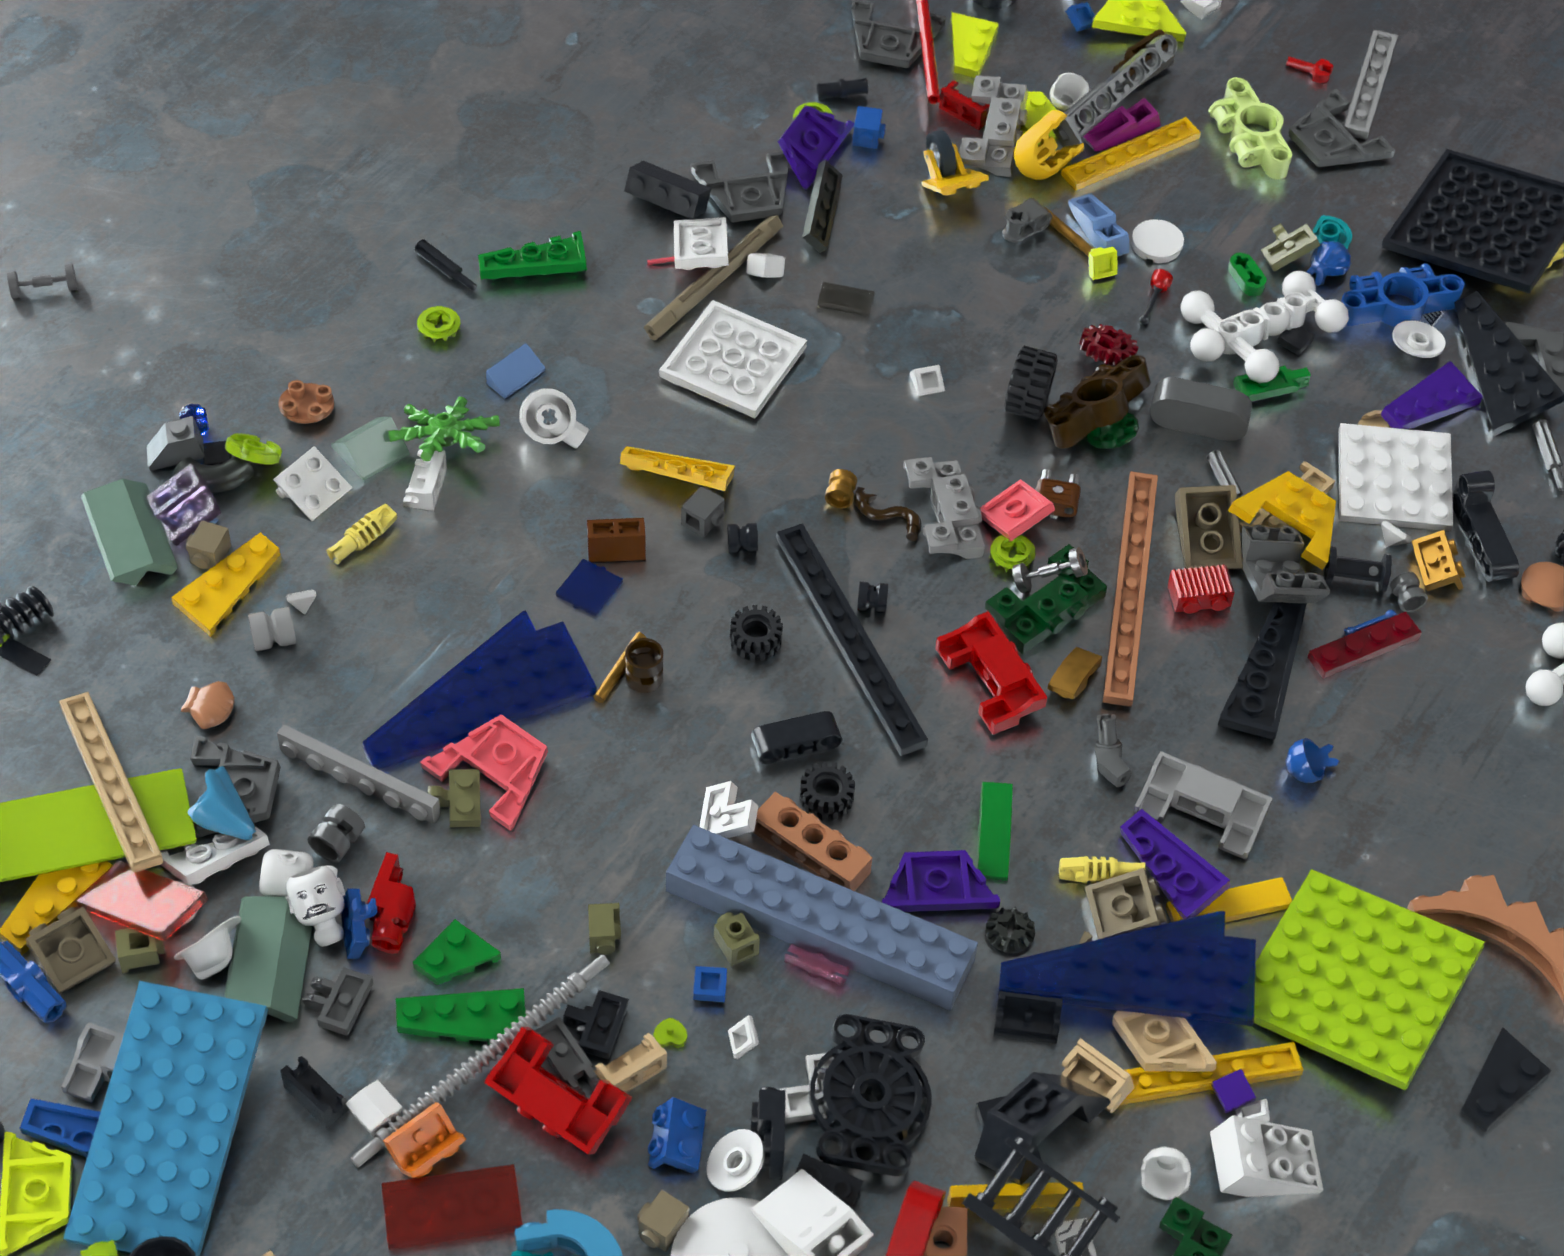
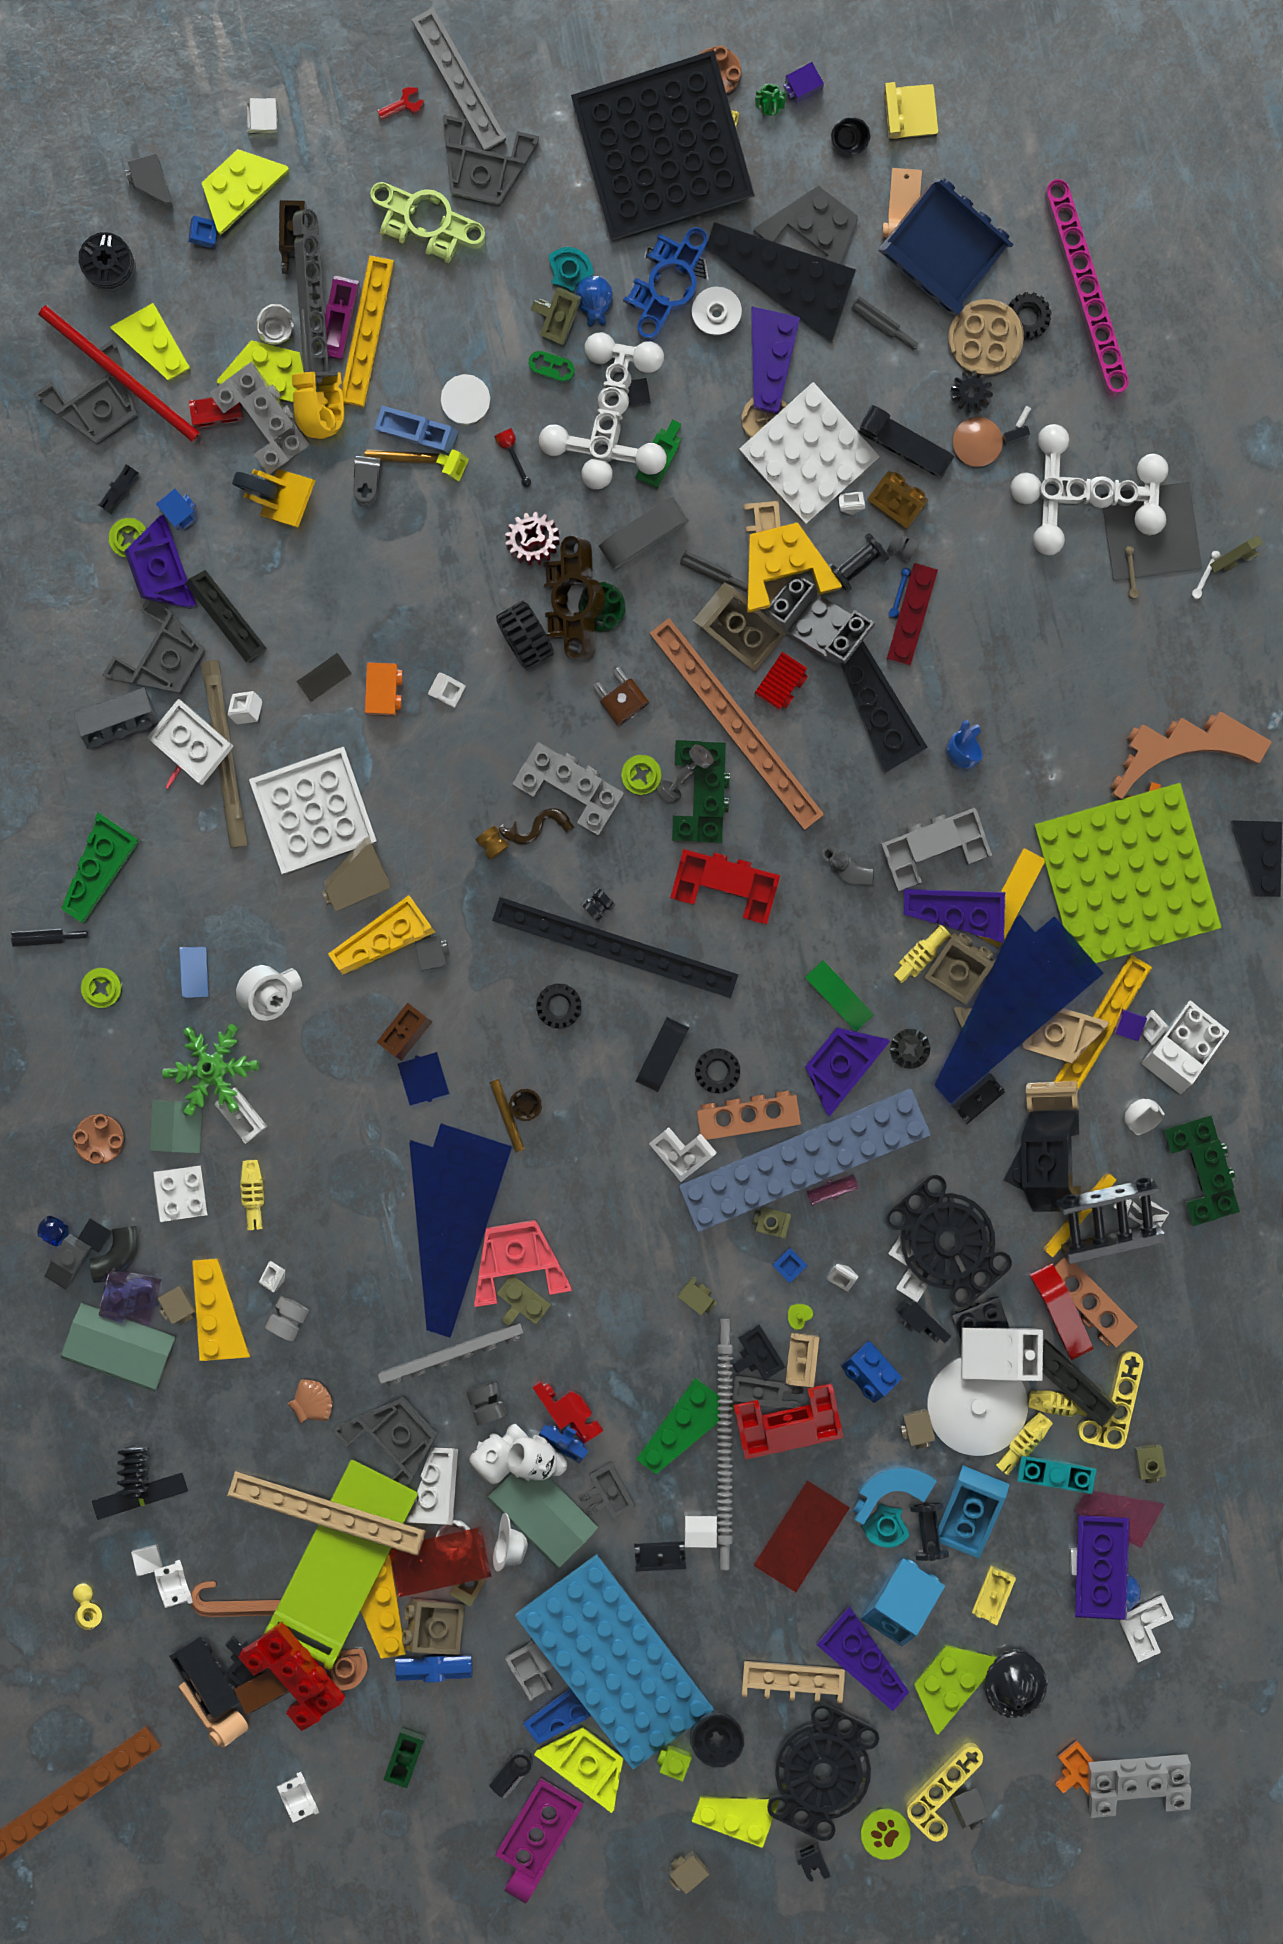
camera: 45 degrees left, 35 degrees up
dark azure hat [187,766,256,840] -> none
lime tile [225,433,282,464] -> none
orange bracket [382,1102,466,1178] -> none
green wing [413,919,501,985] -> none
white dish [707,1129,765,1192] -> none
black wheel [727,523,758,553] -> none
coral plate [980,479,1055,541] -> none
pearl gold slope [1047,646,1103,699] -> none
none -> dark tan slope [322,837,391,911]
none -> orange brick [365,662,403,716]

